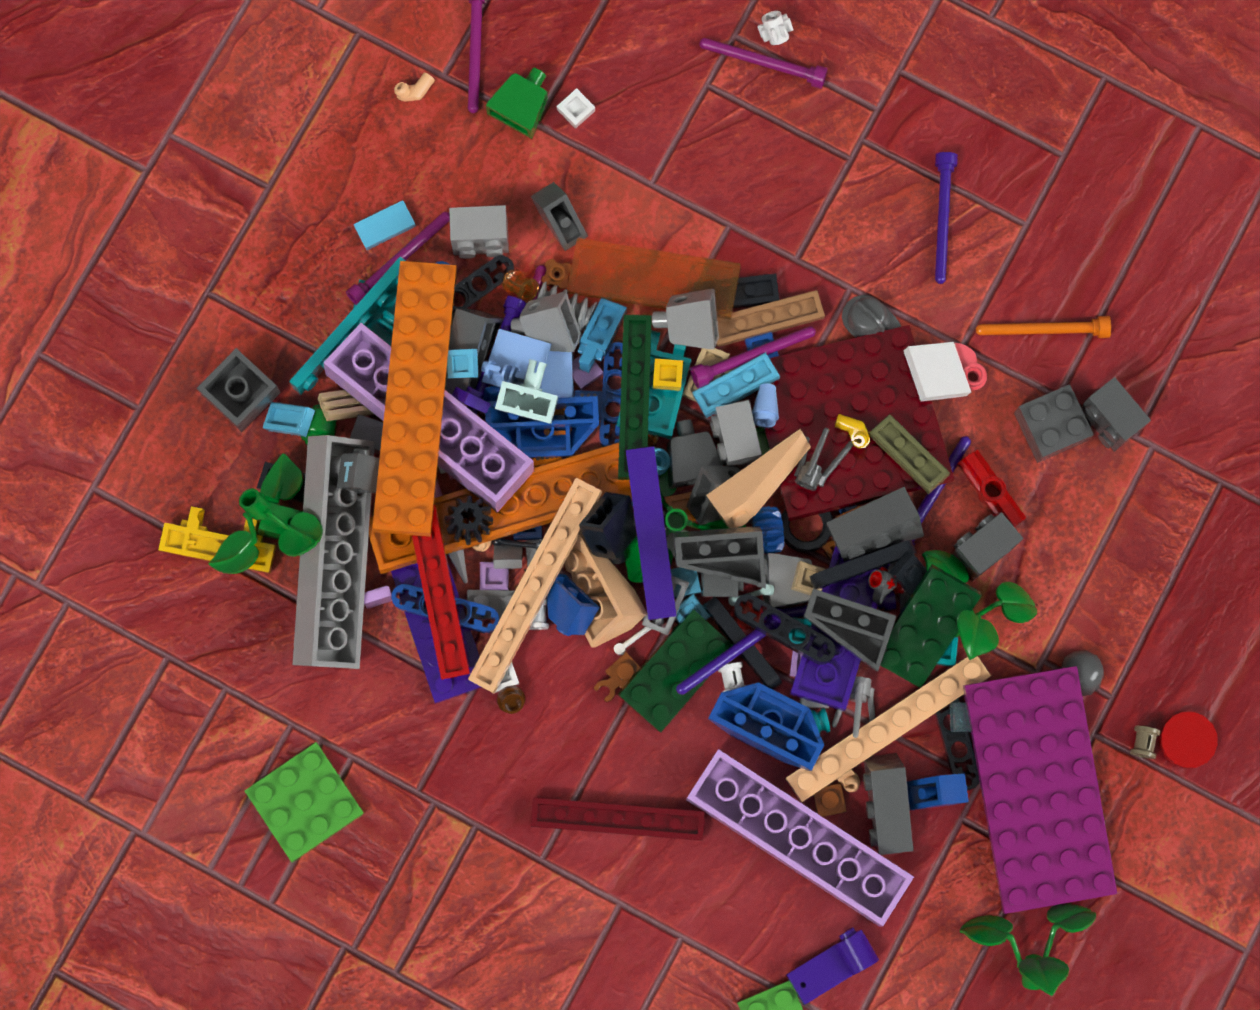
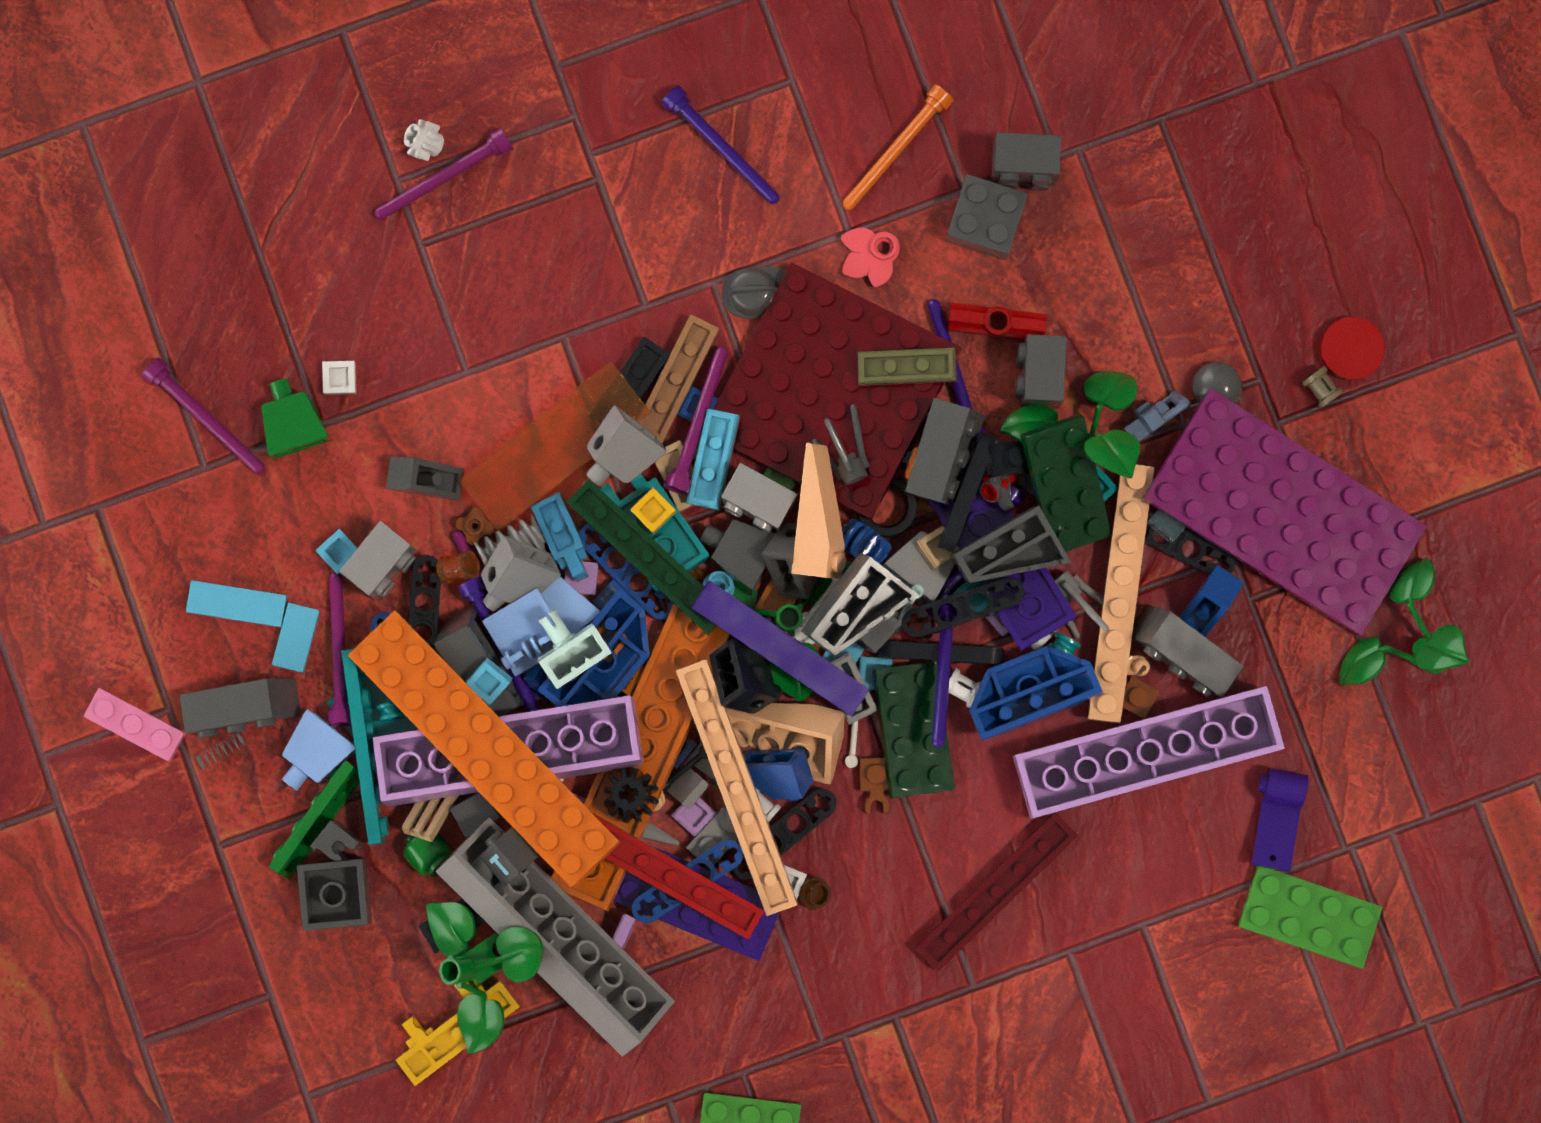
camera: 45 degrees left, 5 degrees up
medium azure tile [263,402,315,437] -> none
light nougat arm [394,72,435,102] -> none
dark purple plate [452,386,491,414] -> none
light blue cone [752,383,779,428] -> none
yellow arm [835,414,870,448] -> none
white tile [904,342,971,401] -> none
none -> bright pink plate [83,688,186,762]
none -> dark grey wedge [179,678,301,739]
none -> medium azure tile [186,580,288,628]
none -> light grey piece [196,732,246,770]
none -> green plate [268,760,360,880]
none -> light blue torso [282,709,356,791]
none -> dark grey hinge [310,820,366,861]
none -> medium azure plate [315,529,357,574]
none -> black beam [733,788,837,880]
none -> sand blue piece [1122,391,1190,442]

